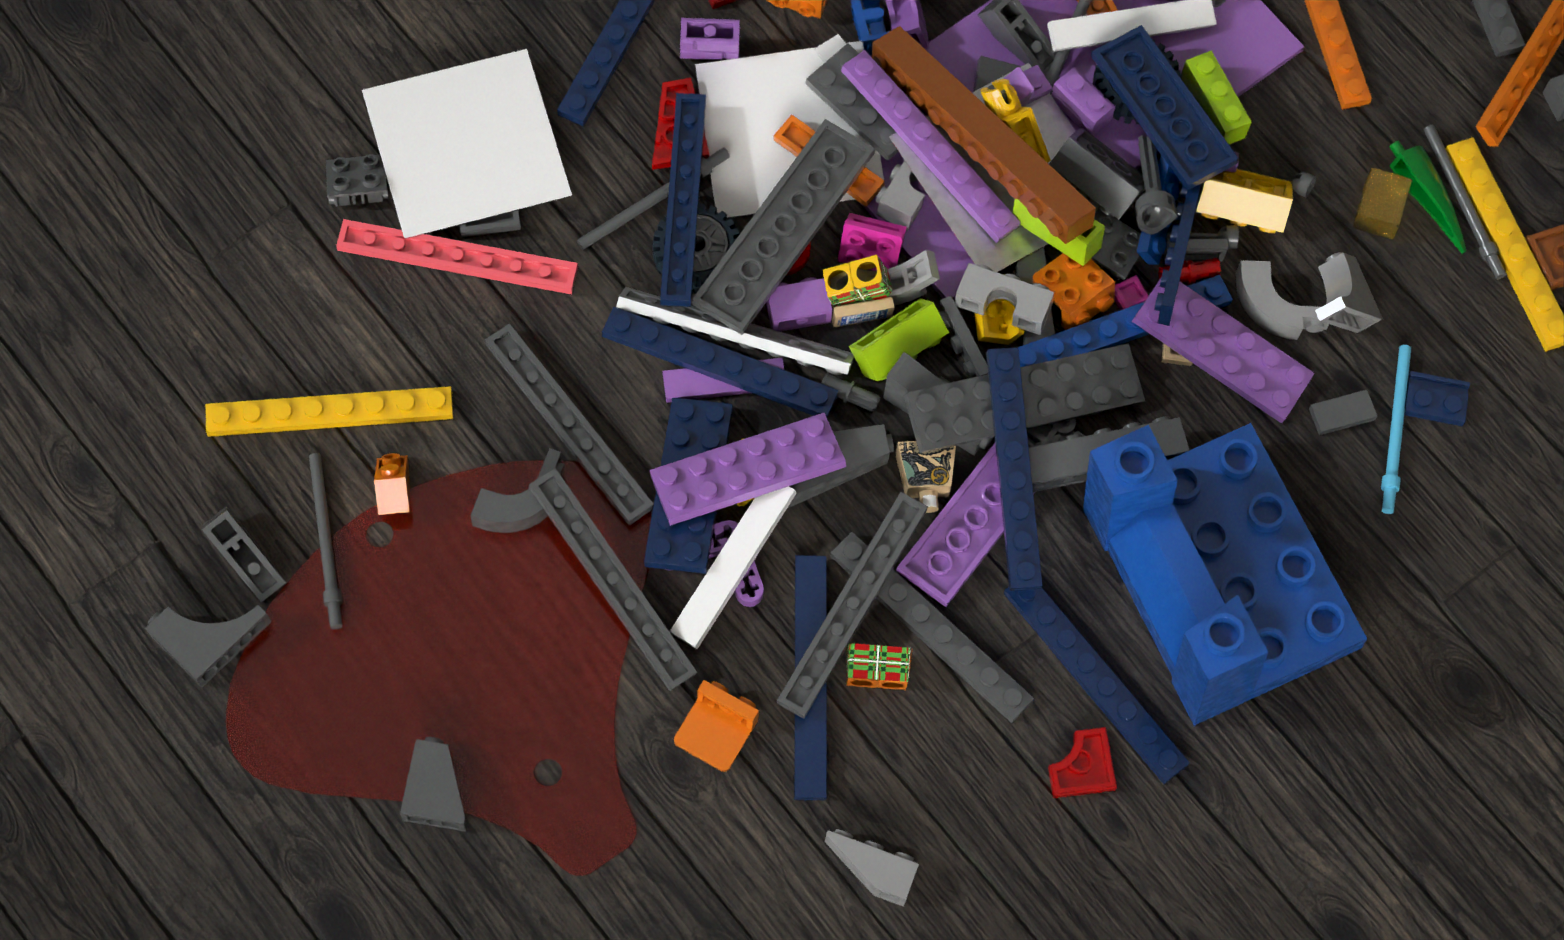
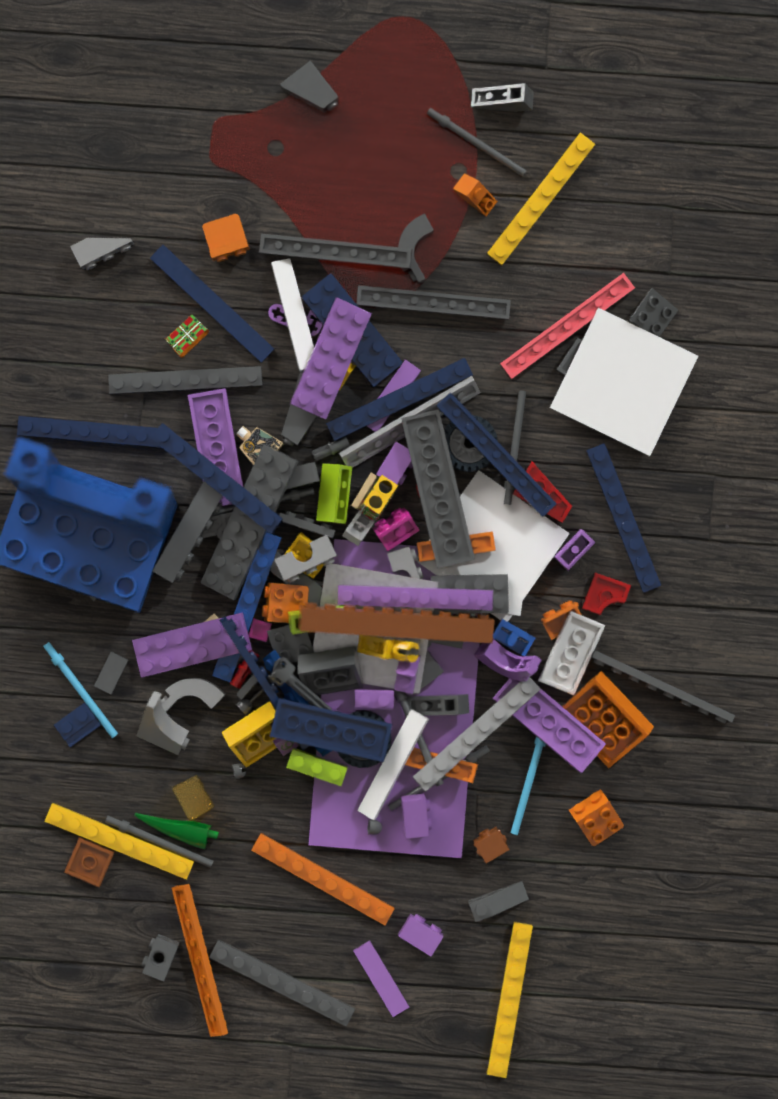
camera: 140 degrees right, 20 degrees up
dark grey arch [145,605,271,687] -> none
dark grey plate [777,492,928,719] -> none
red tile [1048,727,1117,798] -> none

